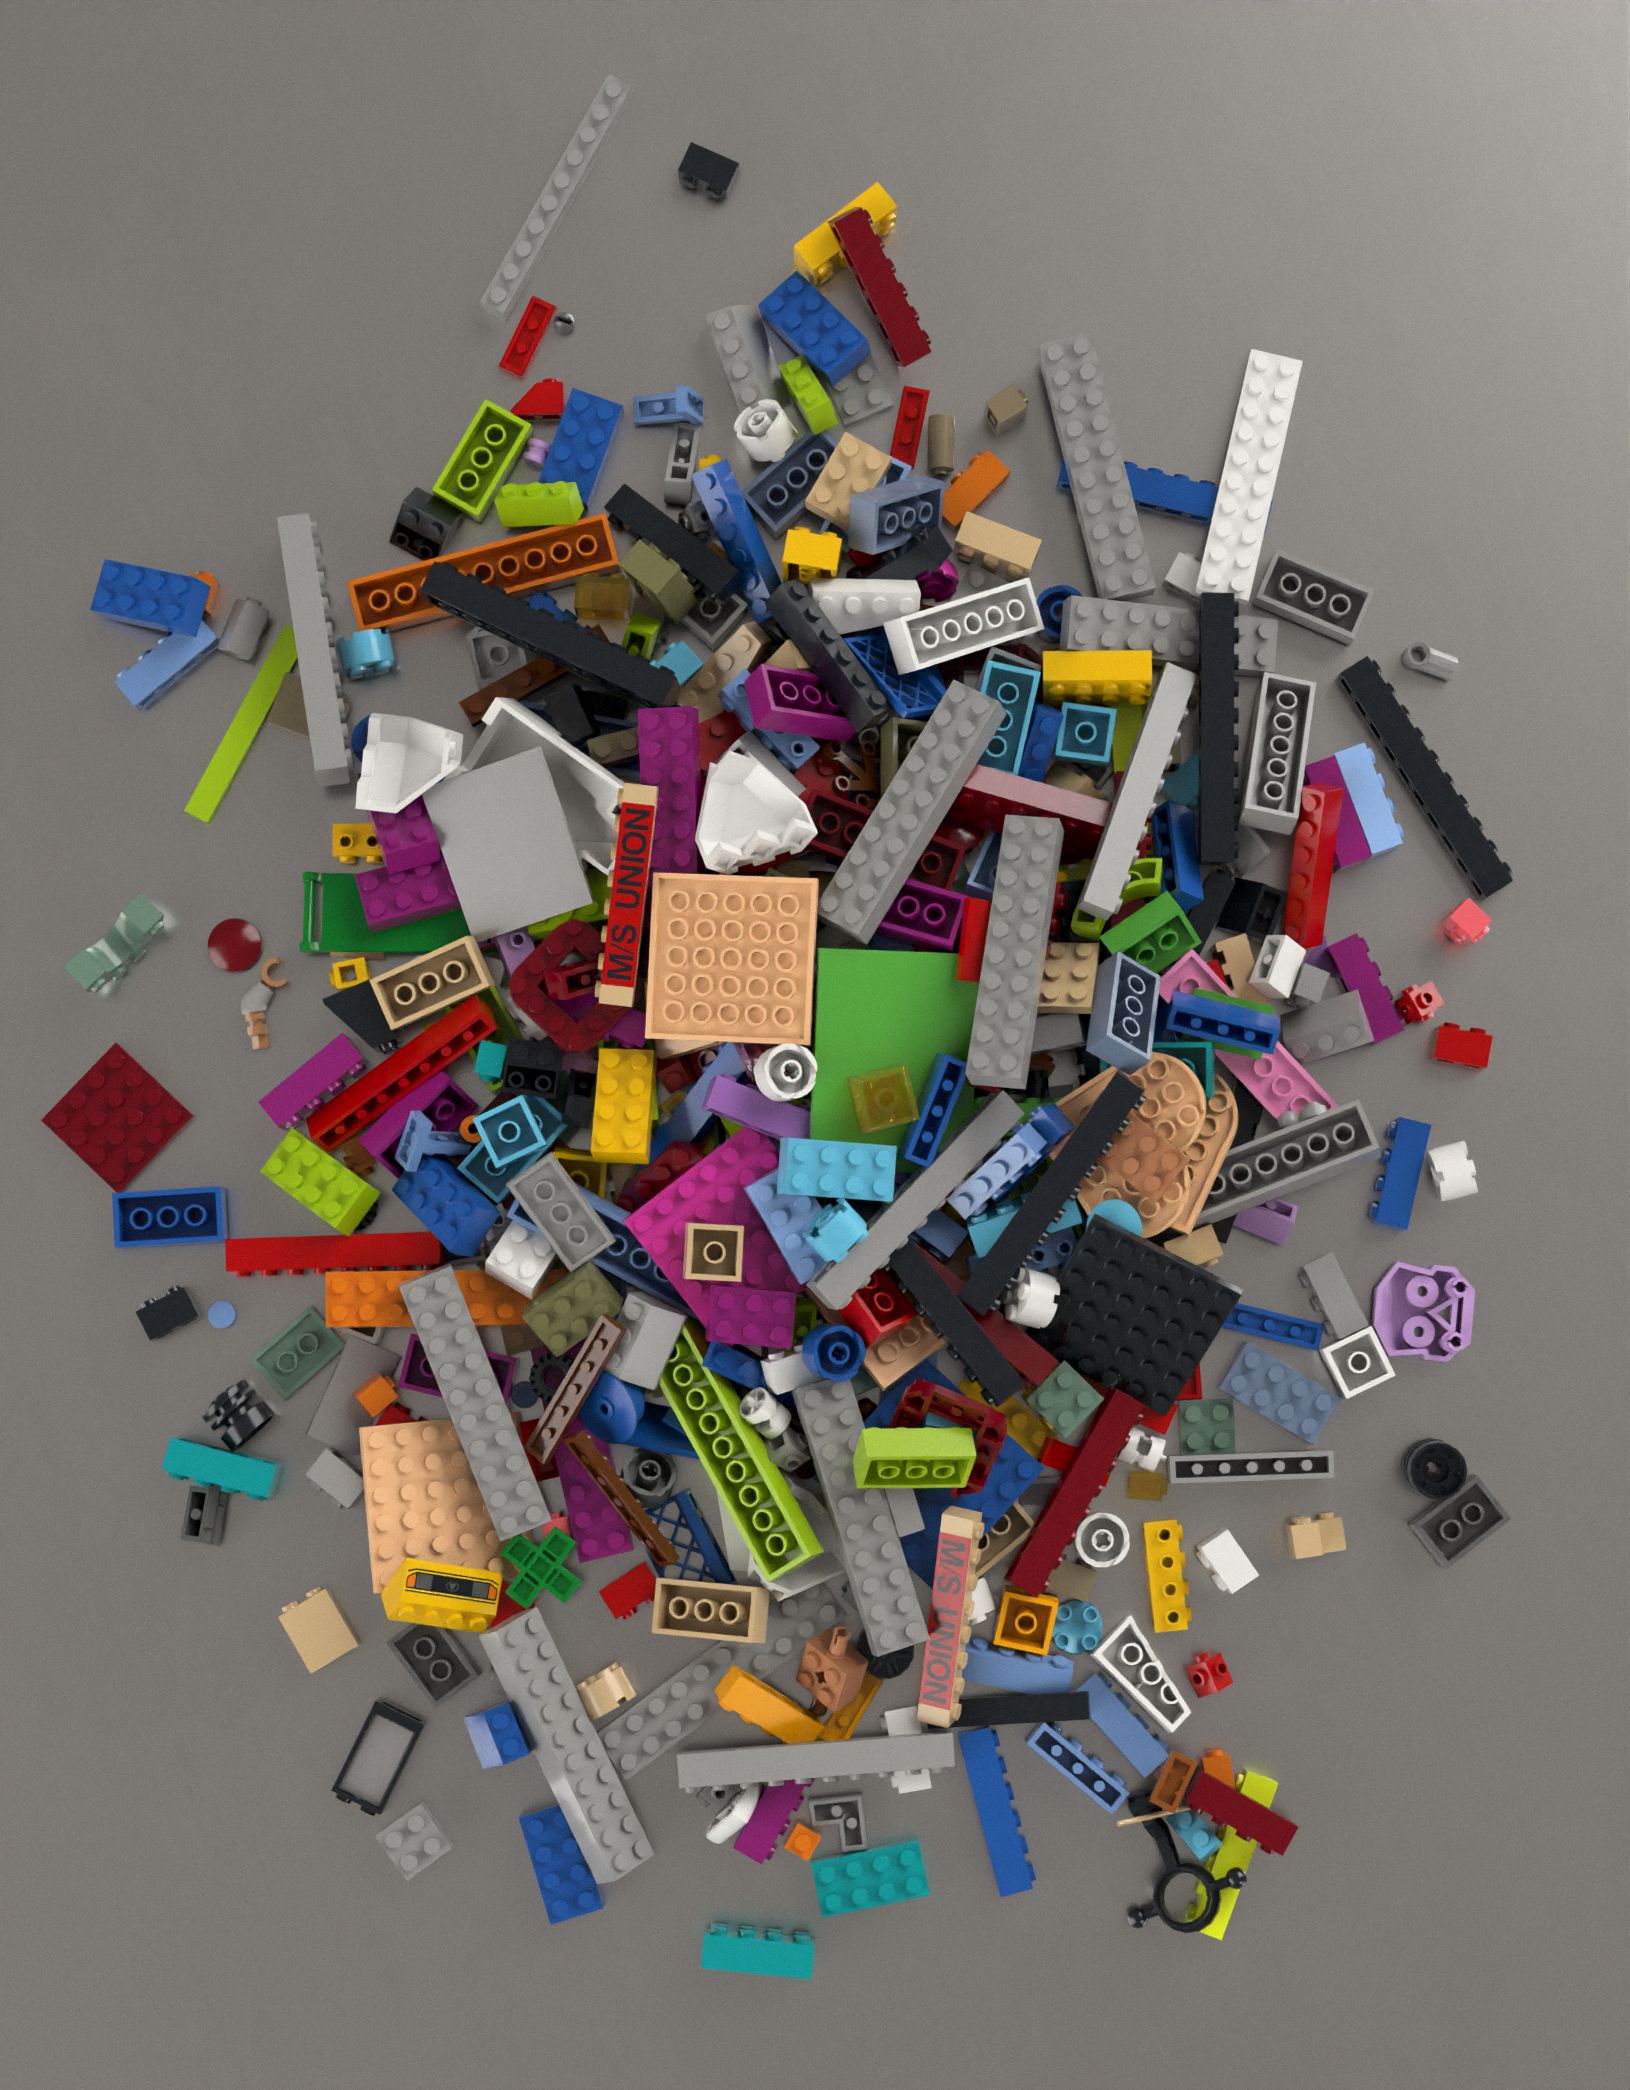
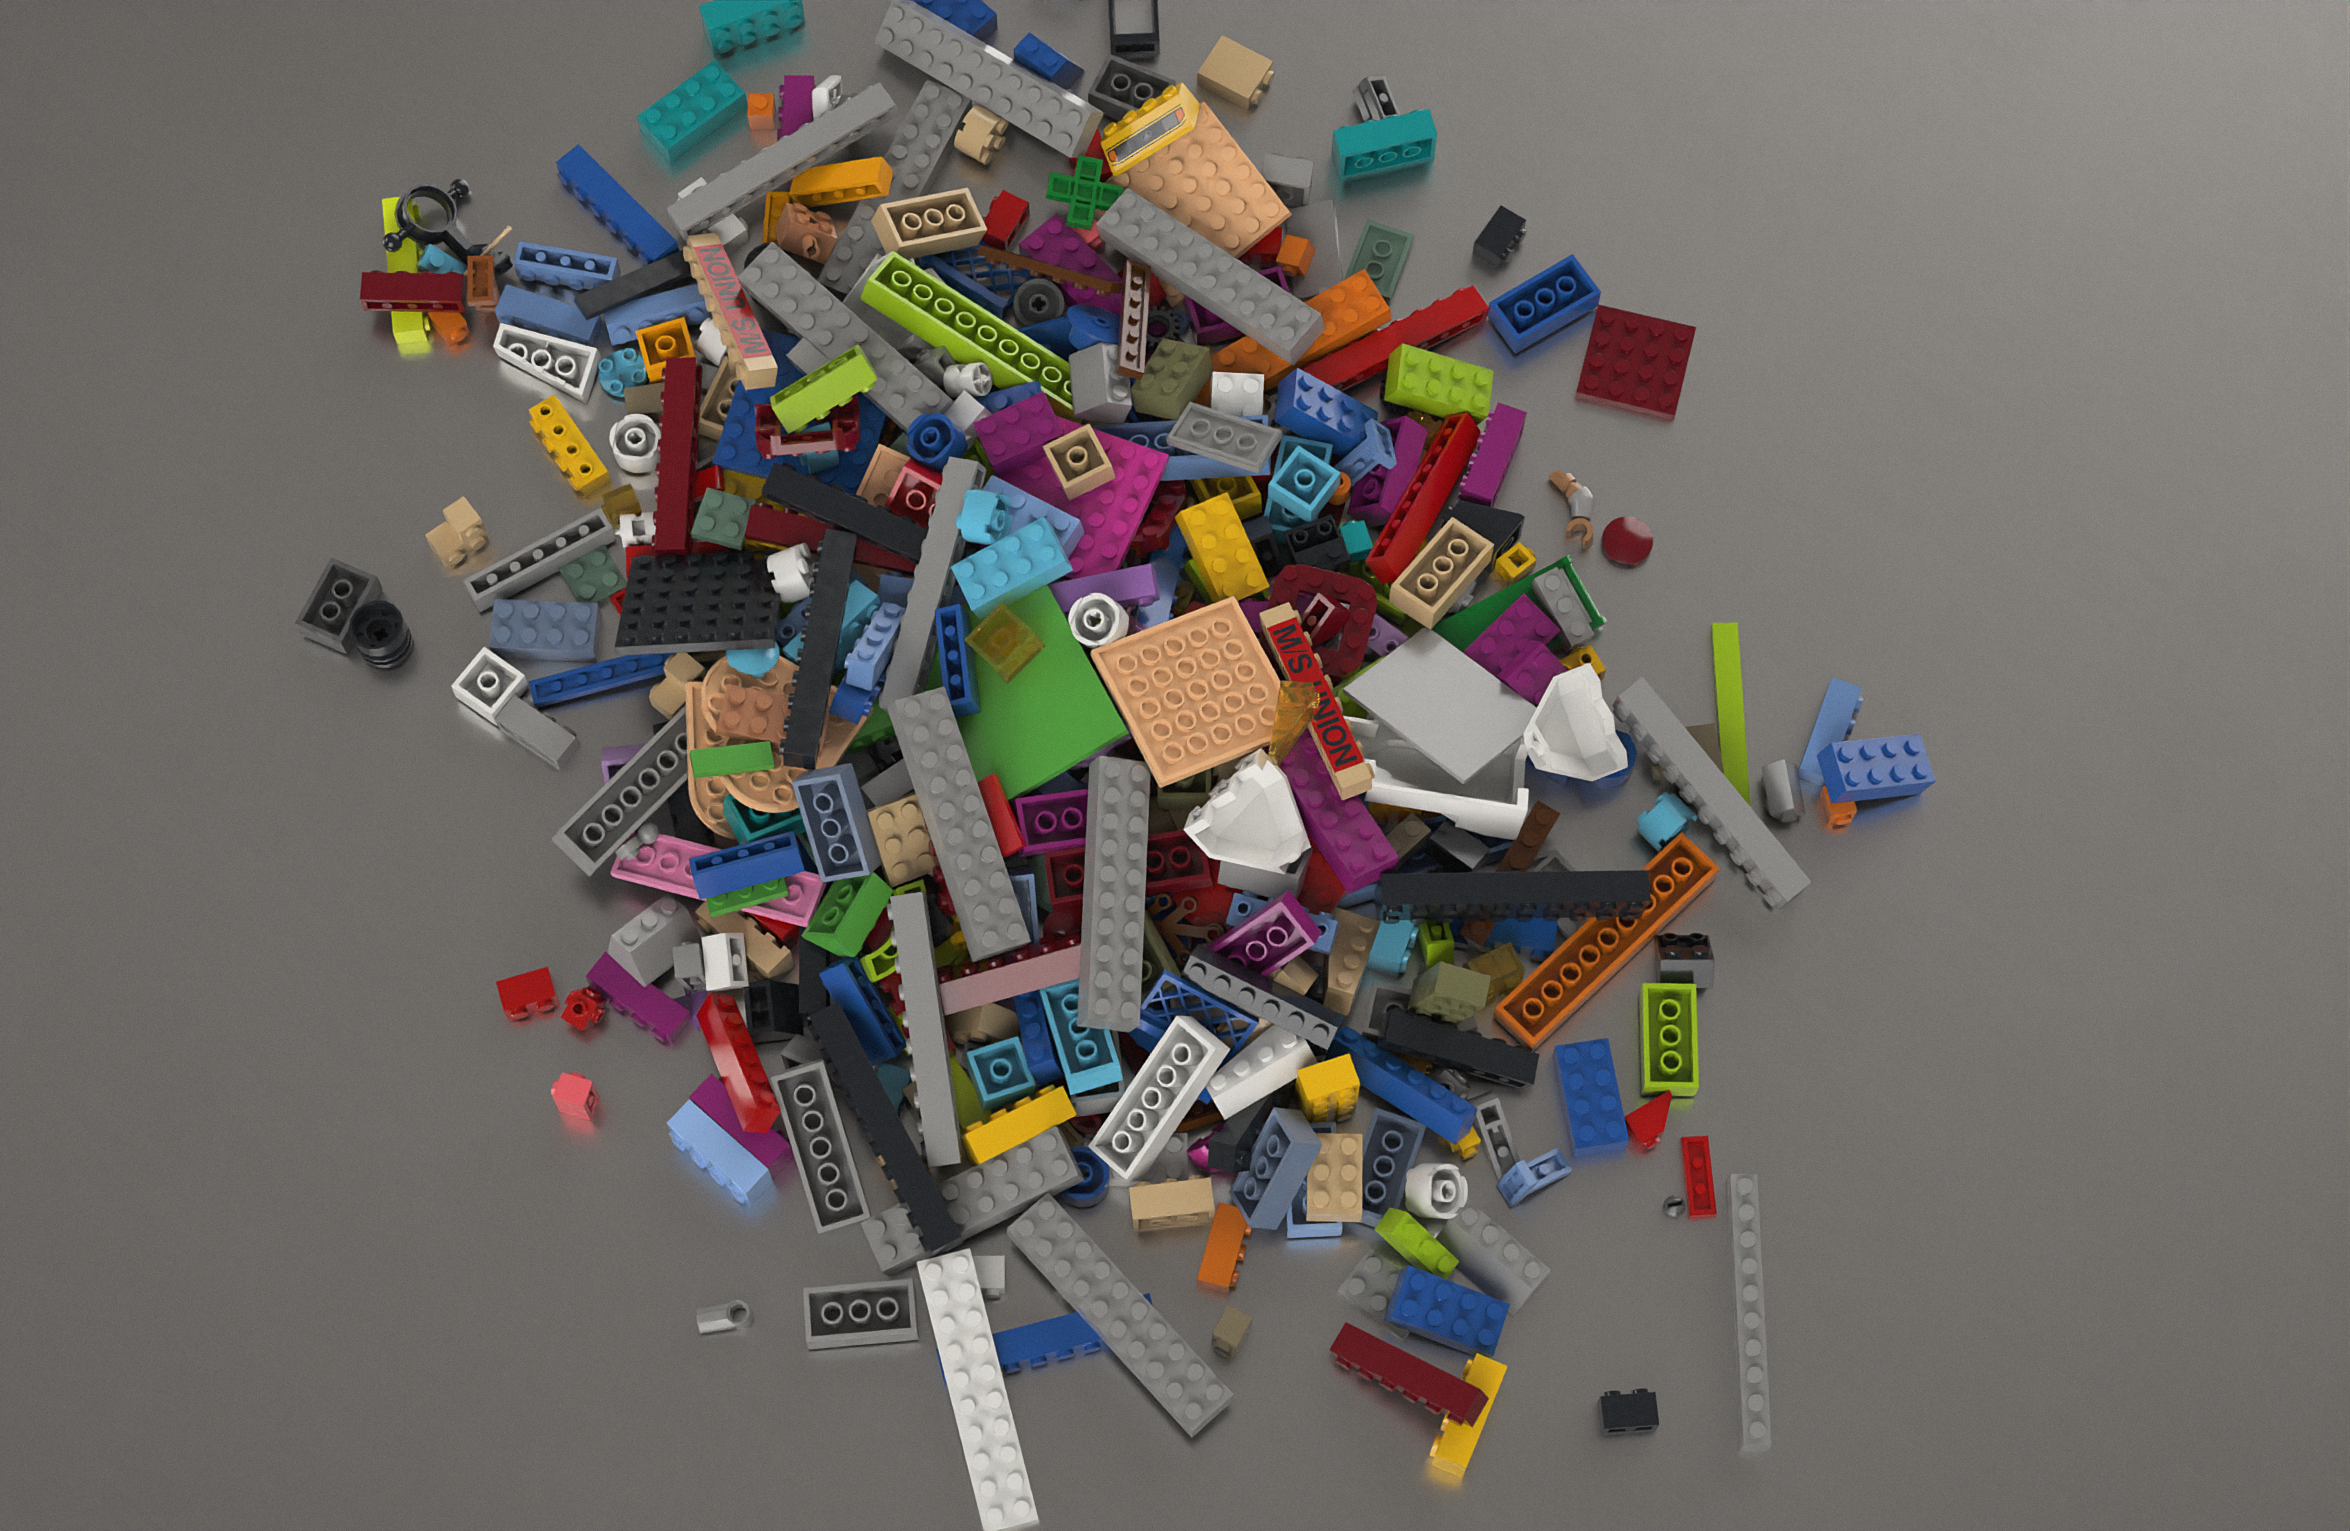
camera: 150 degrees right, 15 degrees down
sand green brick [63,893,164,993] -> none
black wheel [202,1379,275,1452] -> none
medium blue tile [208,1301,236,1328] -> none
lime brick [494,481,584,527] -> none
lavender wheel [522,438,551,468] -> none
light grey brick [808,1793,868,1852] -> none
red tile [890,385,930,469] -> none
dark tan brick [928,414,955,477] -> none
red brick [1185,1652,1234,1698] -> none
white brick [1195,1527,1259,1594] -> none
black brick [1337,656,1513,901] -> none
blue brick [1369,1117,1431,1231] -> none
lavender brick [1371,1261,1475,1362] -> none
white brick [1426,1141,1478,1202] -> none
none -> bright green tile [689,741,775,778]
none -> clear yellow slope [1268,680,1320,766]
none -> light grey brick [1530,567,1595,653]

